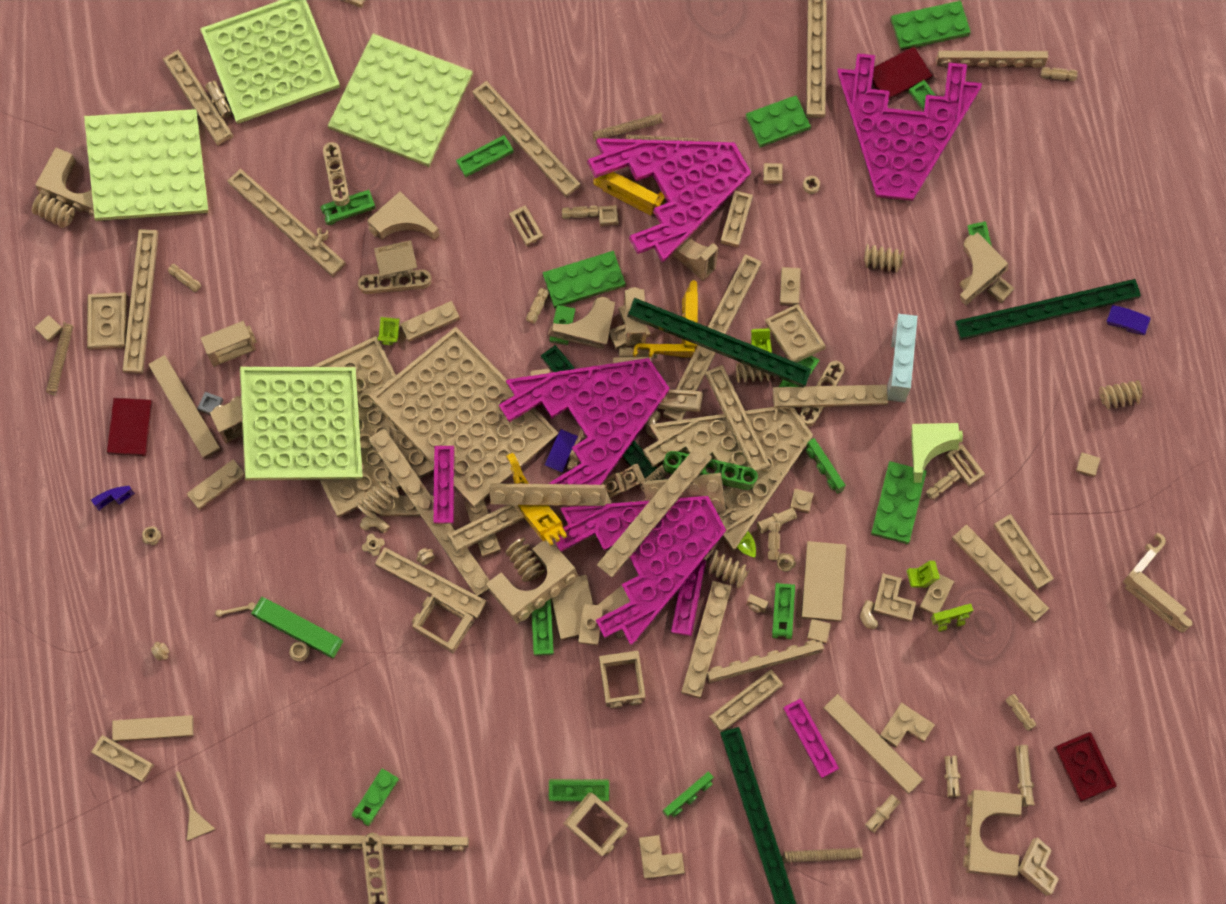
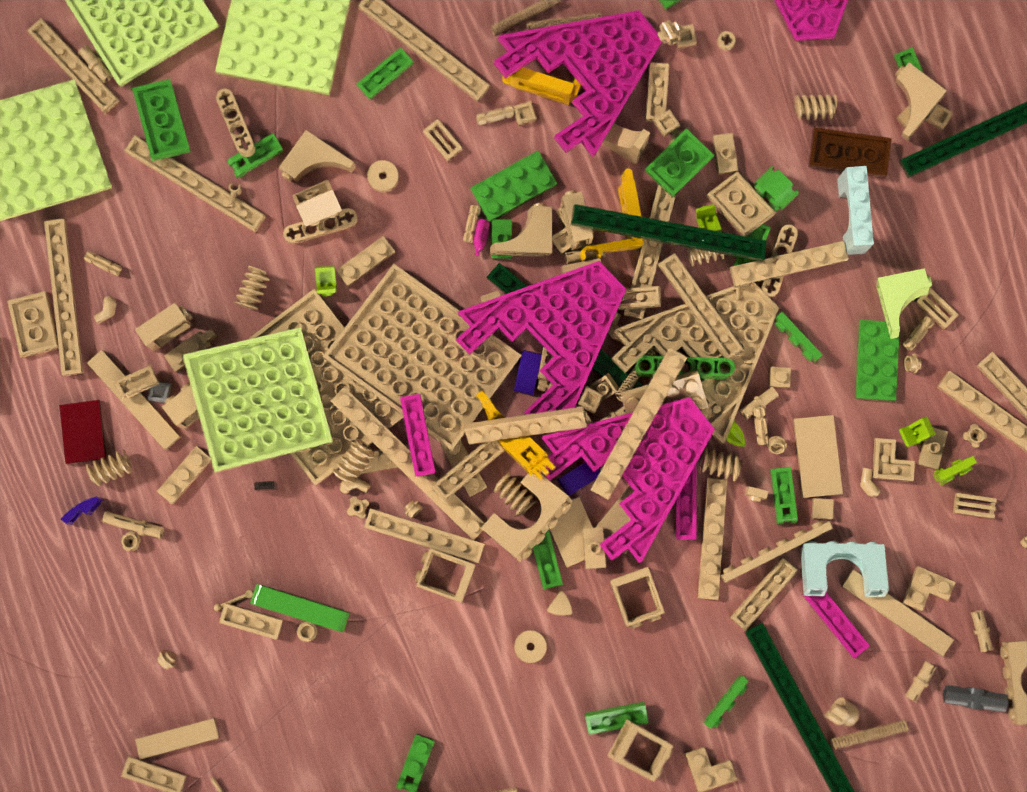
camera: 10 degrees left, 10 degrees up
none -> tan piece [86,449,132,486]
none -> tan arm [94,296,117,324]
none -> tan pin [102,511,164,539]
none -> tan plate [114,365,160,400]
none -> bright green plate [132,79,191,162]
none -> tan hinge [164,329,218,373]
none -> tan plate [219,603,284,640]
none -> tan piece [234,266,270,310]
none -> clear smoke tile [254,481,278,491]
none -> tan piece [367,160,399,193]
none -> dark pink piece [474,219,490,256]
none -> tan piece [514,630,547,663]
none -> tan tile [547,591,572,615]
none -> dark purple slope [557,462,601,496]
none -> tan tile [576,386,603,413]
none -> bright green plate [645,128,714,198]
none -> tan tile [653,109,681,137]
none -> tan gear [657,20,683,45]
none -> bright green brick [754,166,799,212]
none -> light aqua arch [801,541,889,597]
none -> reddish brown plate [808,127,892,178]
none -> tan piece [825,697,860,726]
none -> tan plate [904,354,922,373]
none -> dark grey piece [943,685,1008,712]
none -> tan tile [953,493,997,519]
none -> tan plate [963,424,987,448]

